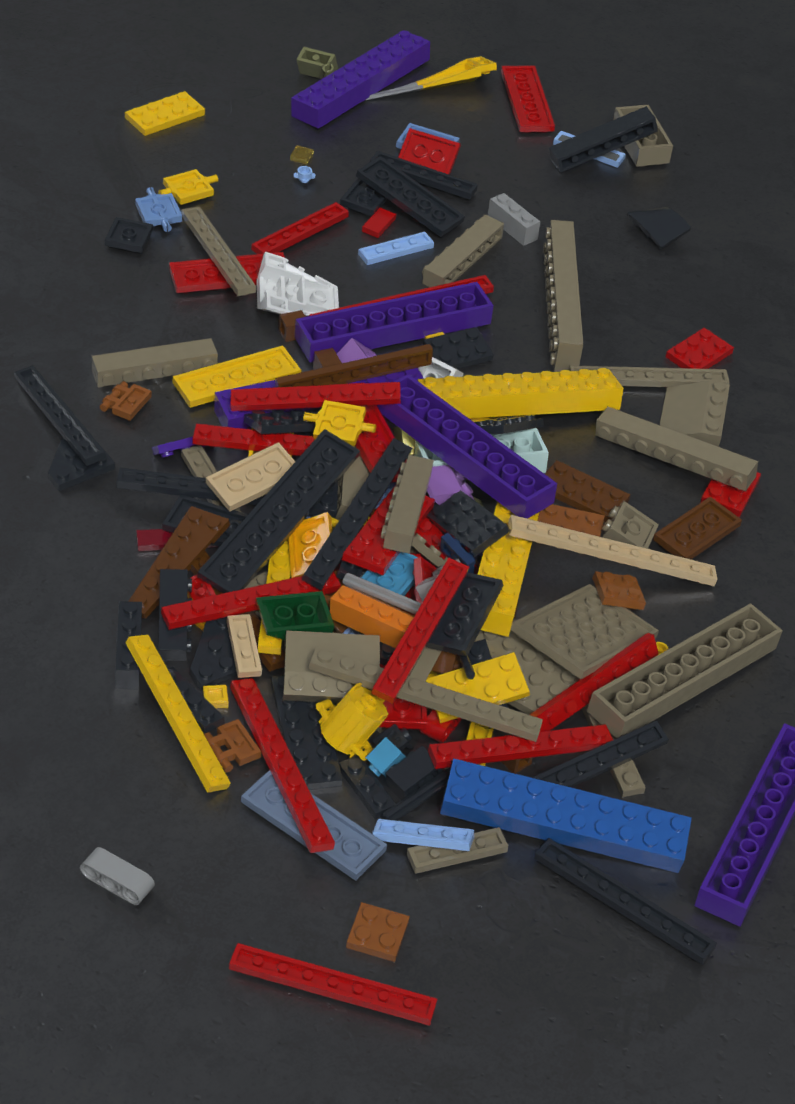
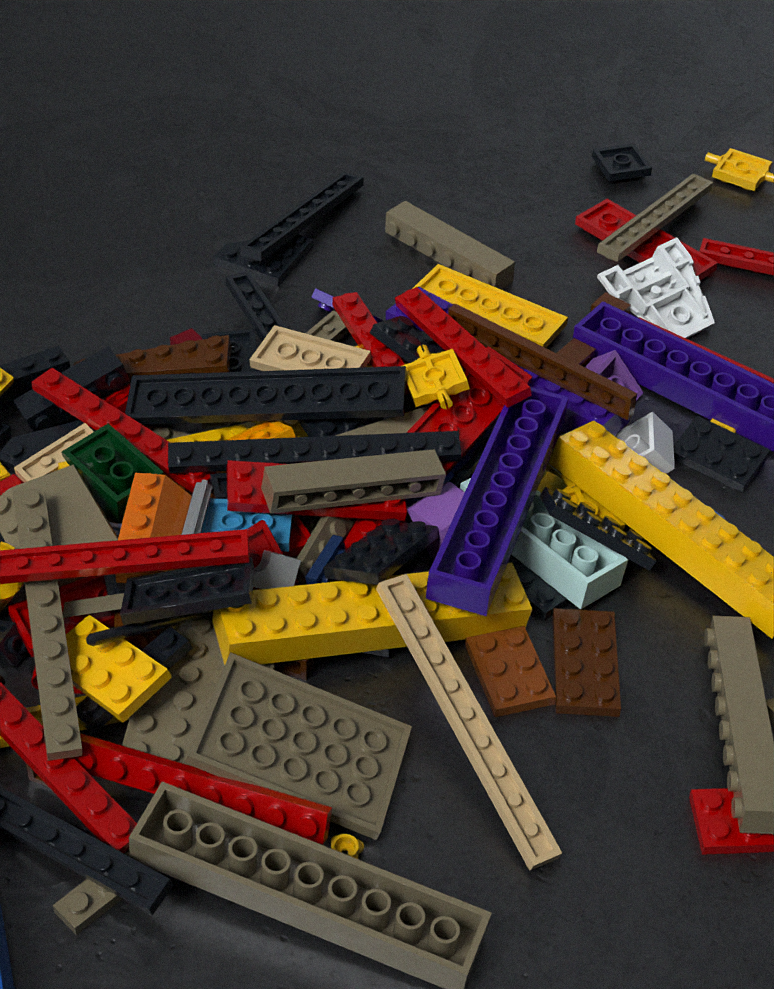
camera: 65 degrees right, 0 degrees up
dark orange plate [100,381,152,421] -> none
medium blue plate [135,187,182,232] -> none
dark orange plate [592,571,646,610] -> none
dark tan plate [602,501,659,549] -> none
reddish brown plate [653,497,742,560] -> none

